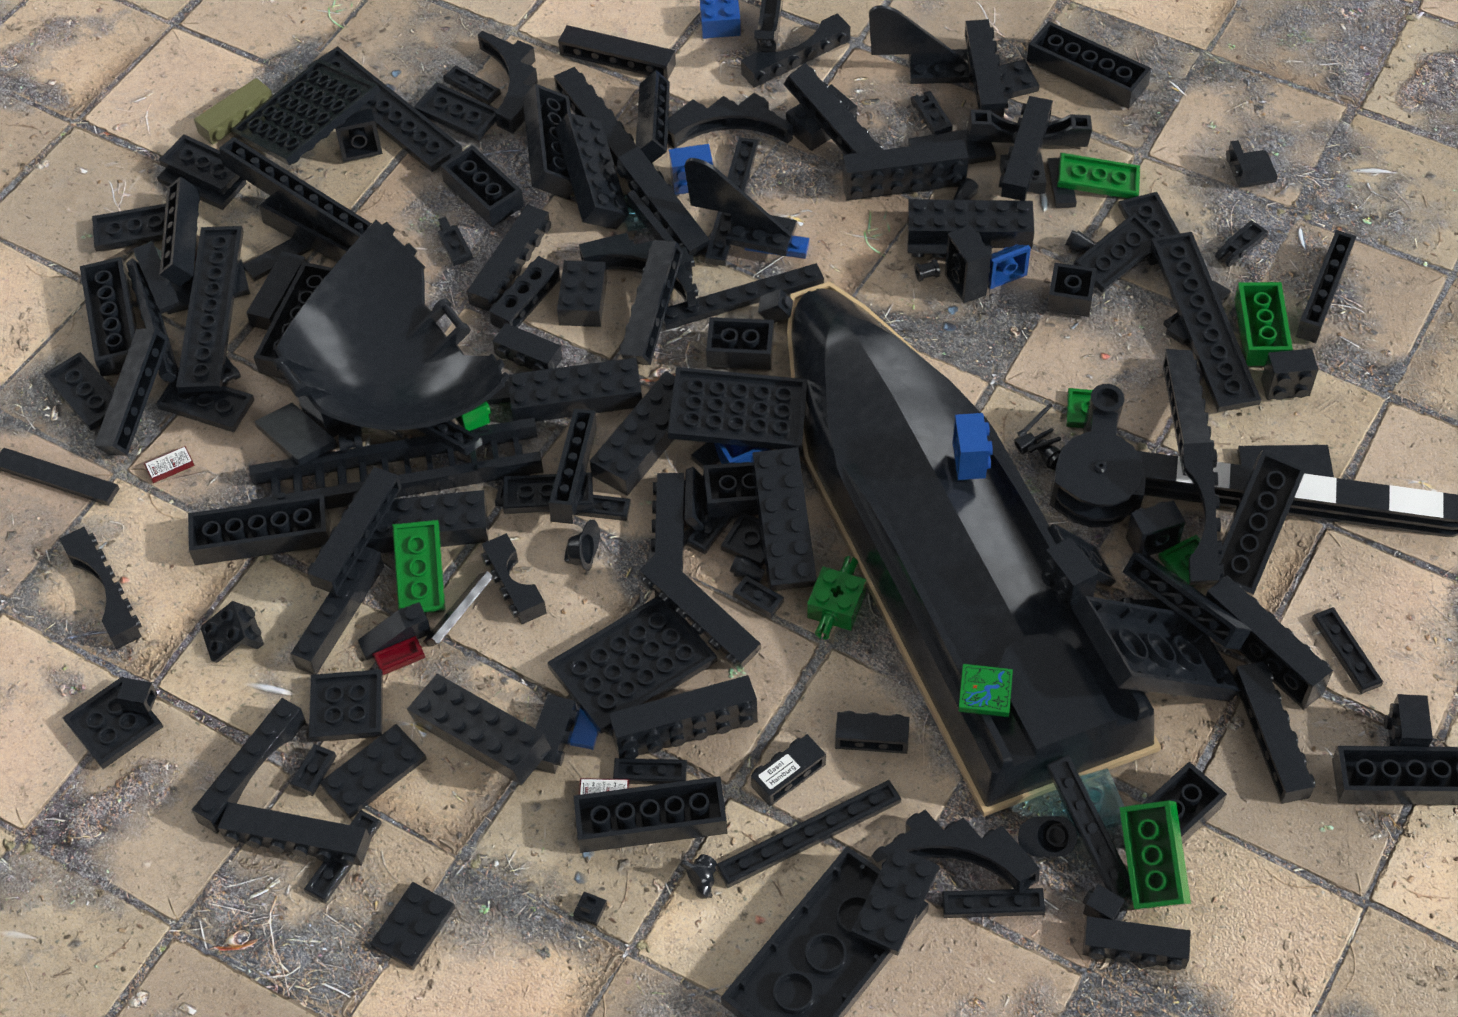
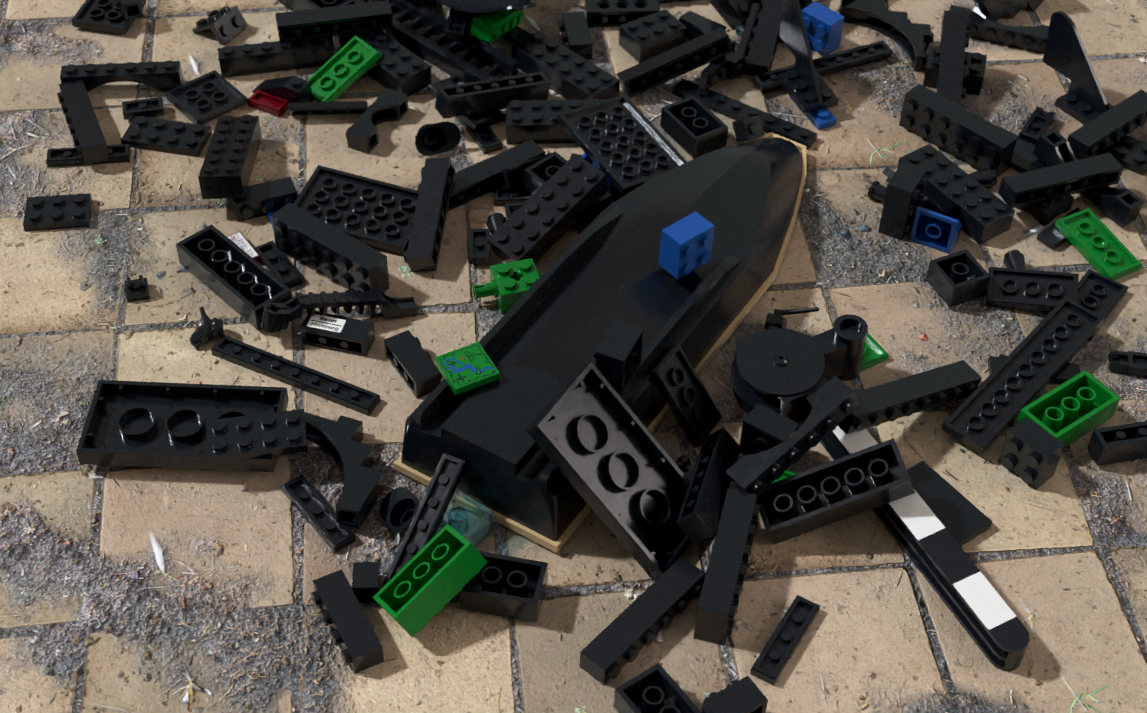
camera: 50 degrees right, 10 degrees down
none -> black piece [261,289,419,333]

